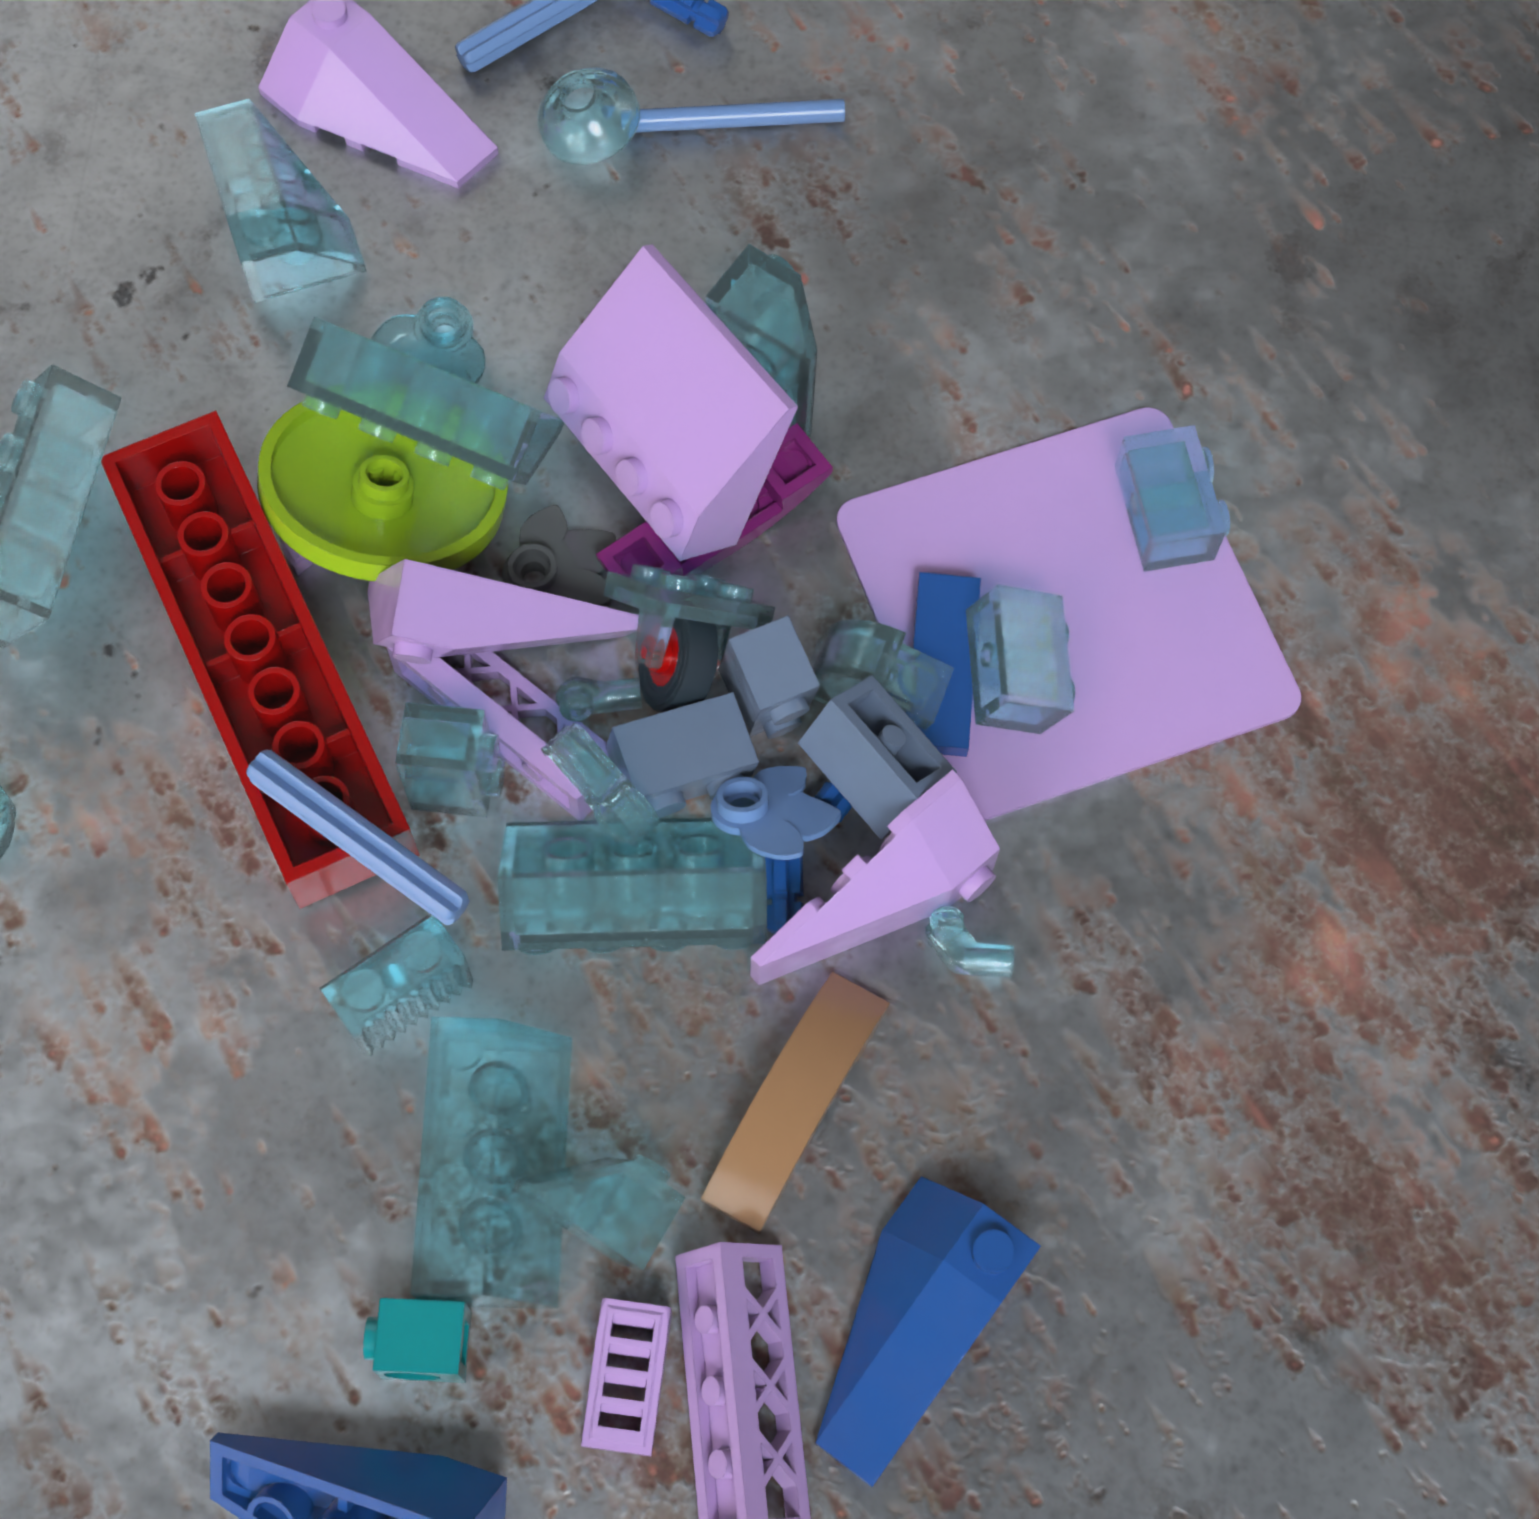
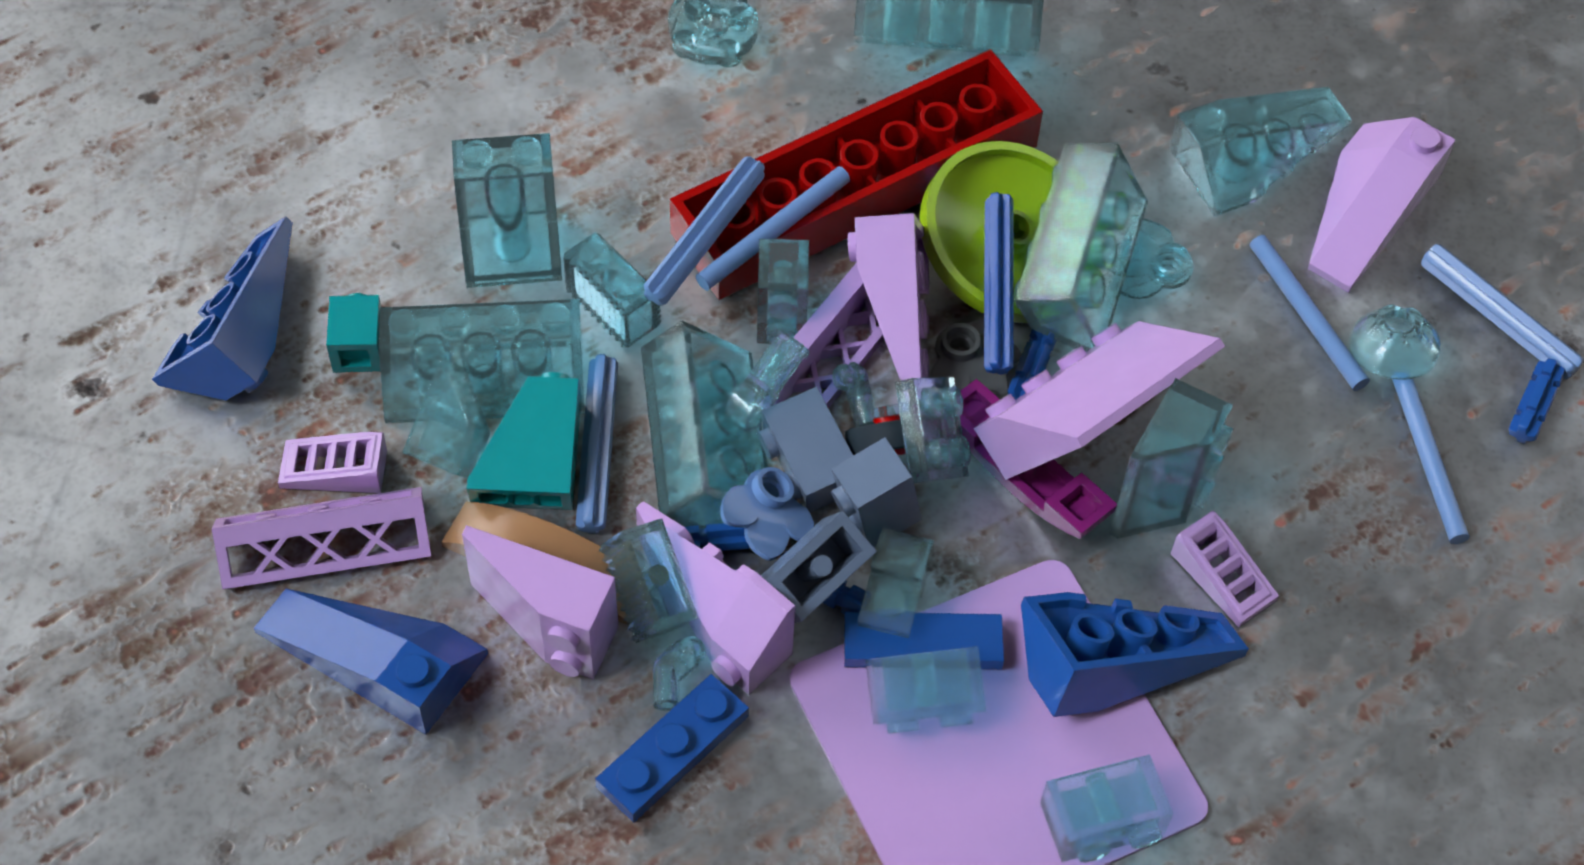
camera: 85 degrees right, 10 degrees down
none -> clear light blue slope [452,133,562,288]
none -> lavender slope [462,525,619,680]
none -> teal slope [466,372,582,510]
none -> medium blue axle [576,354,618,534]
none -> blue plate [595,674,749,823]
none -> clear light blue brick [599,519,699,643]
none -> medium blue bar [695,166,850,291]
none -> blue axle [984,192,1014,375]
none -> blue axle [1007,321,1059,400]
none -> blue wedge [1021,592,1249,717]
none -> lavender slope [1171,511,1279,627]
none -> medium blue bar [1249,235,1370,391]

